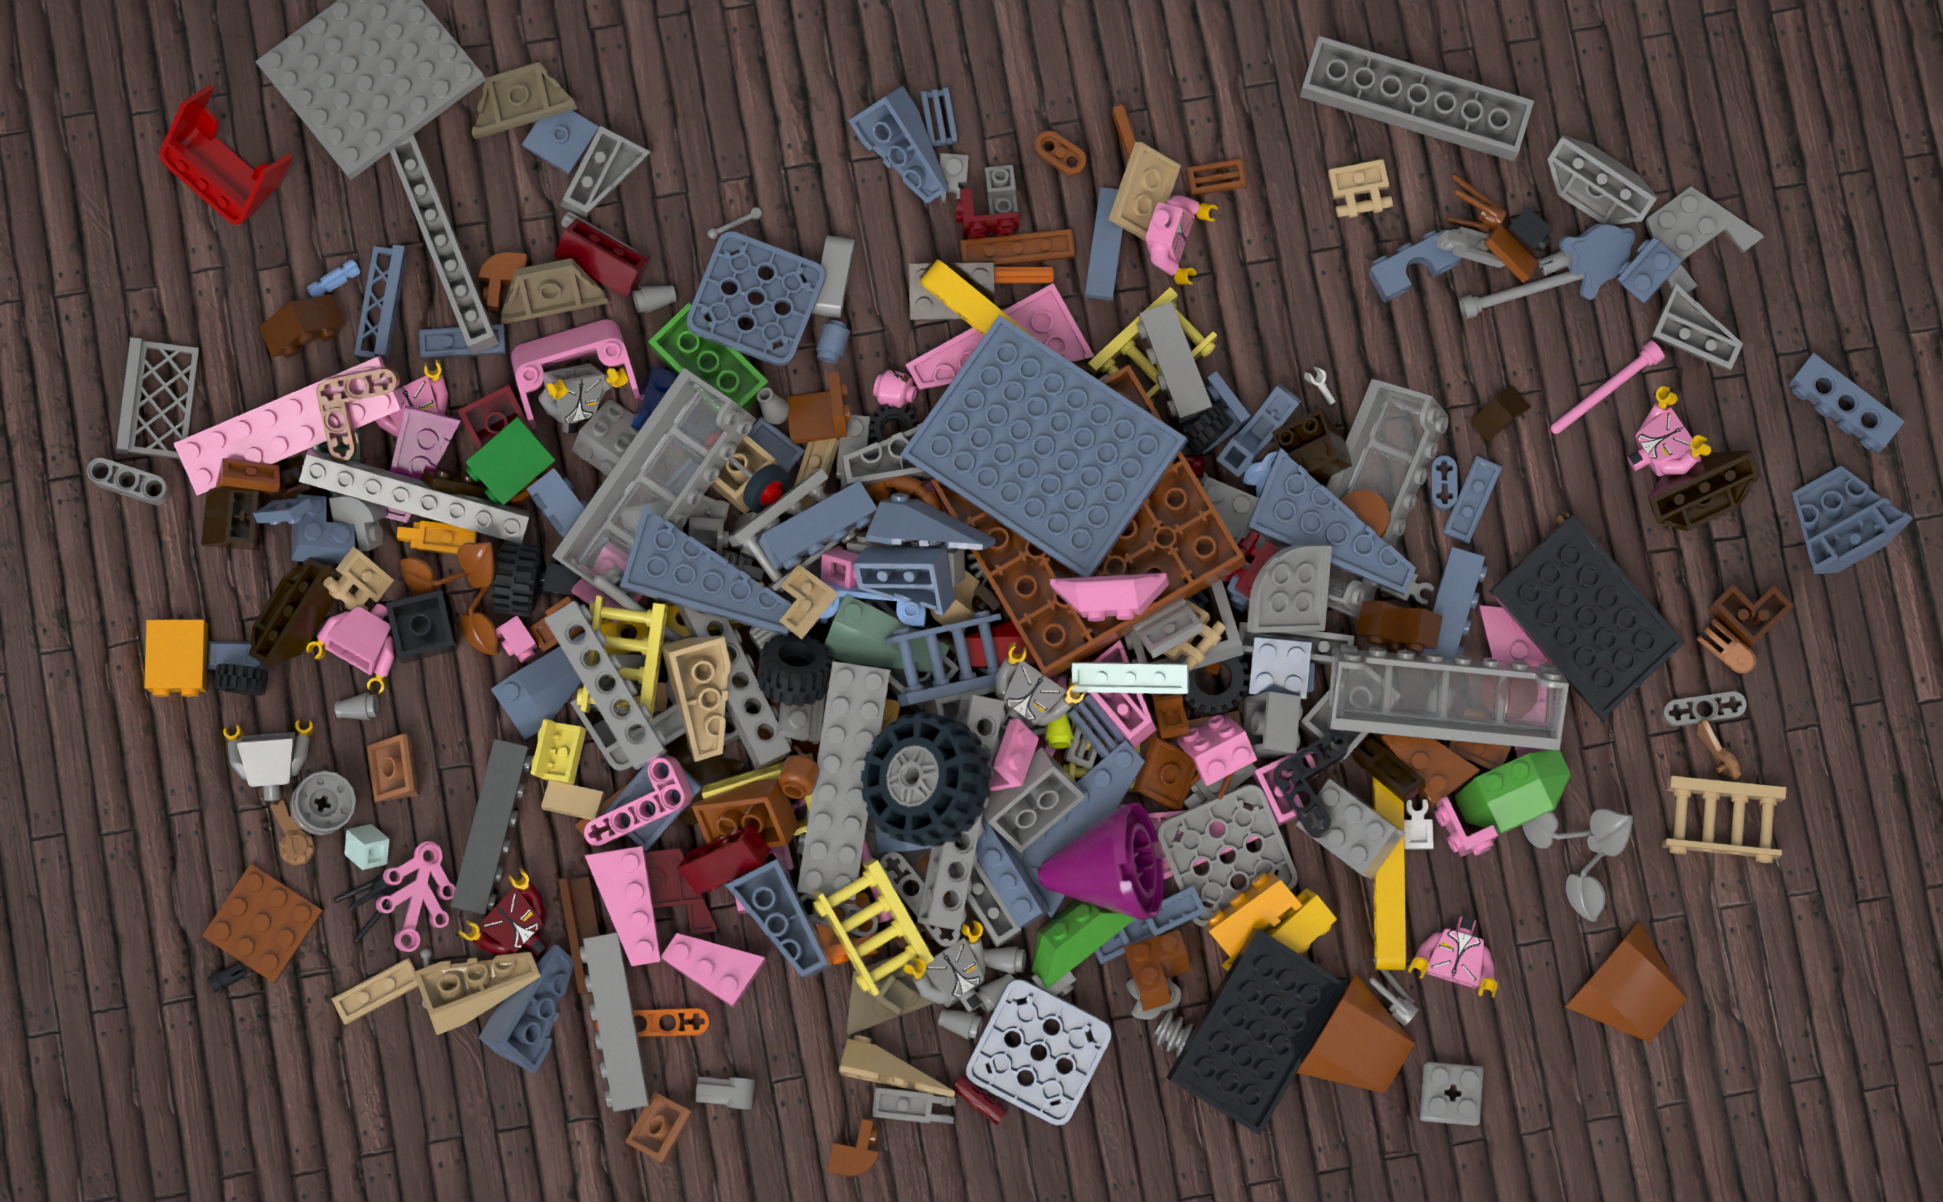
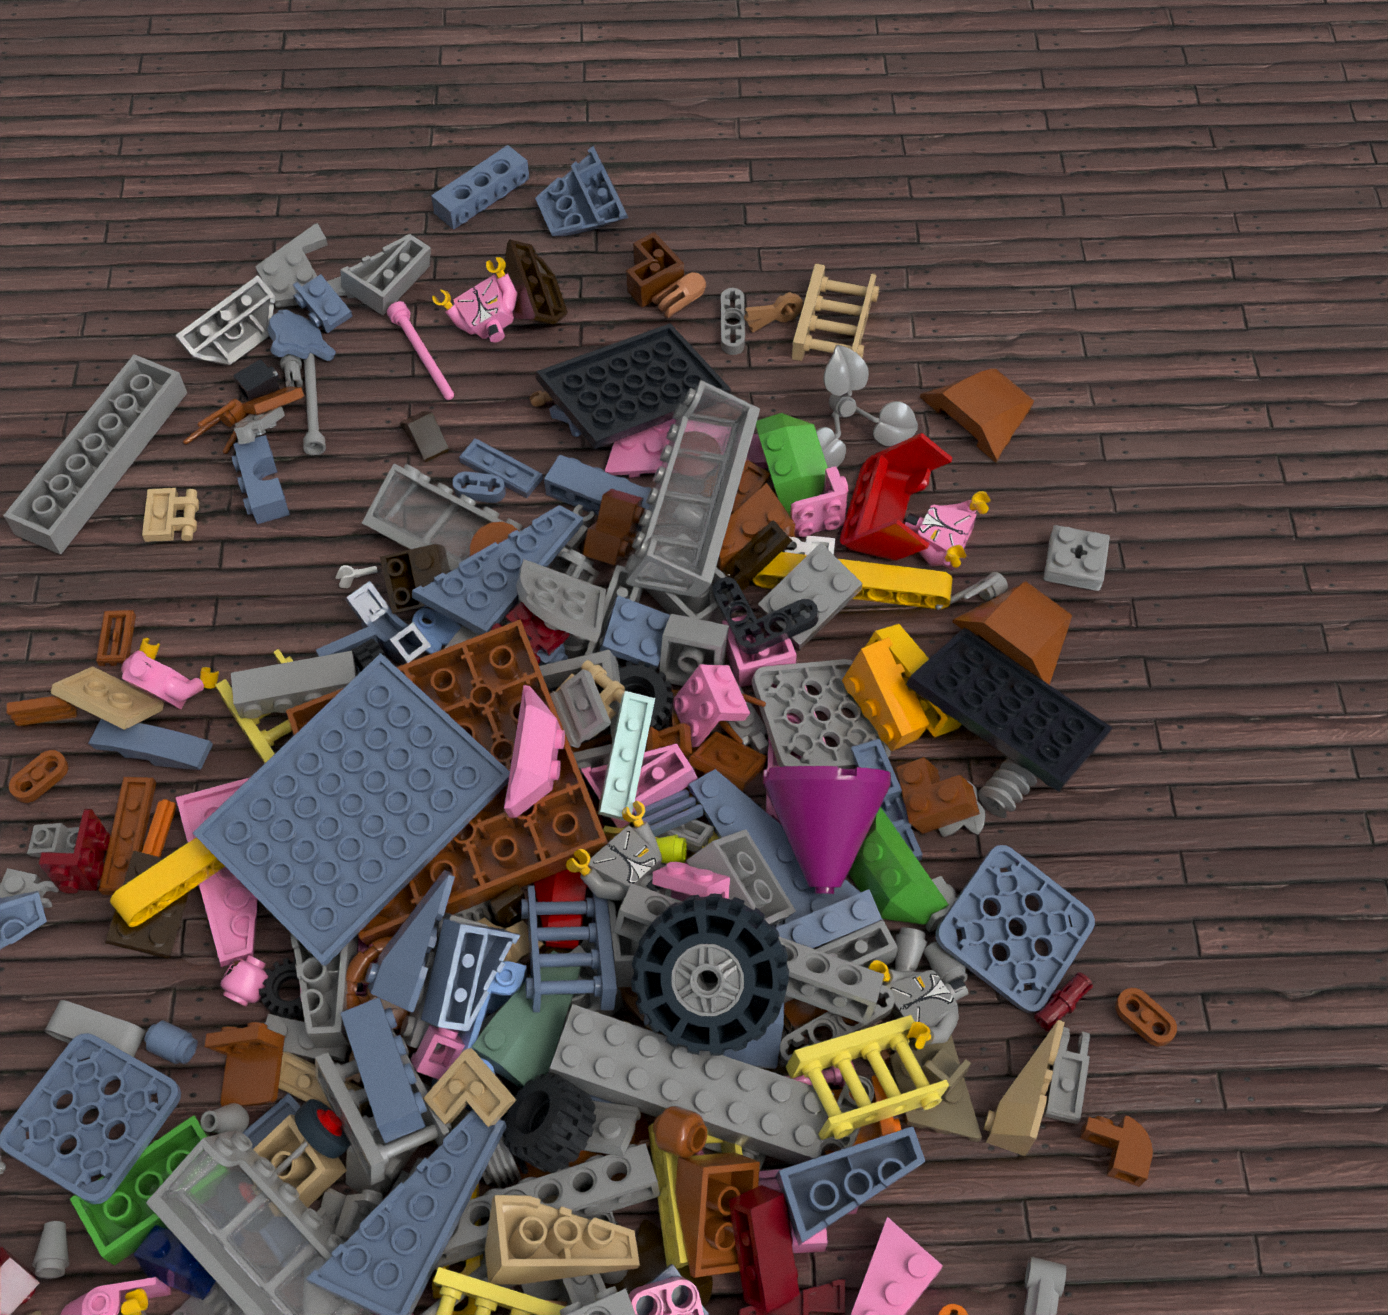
camera: 80 degrees left, 20 degrees down
light grey cone [938,1009,983,1040] -> none
none -> red windscreen [840,433,952,561]
none -> dark orange plate [1115,988,1177,1047]

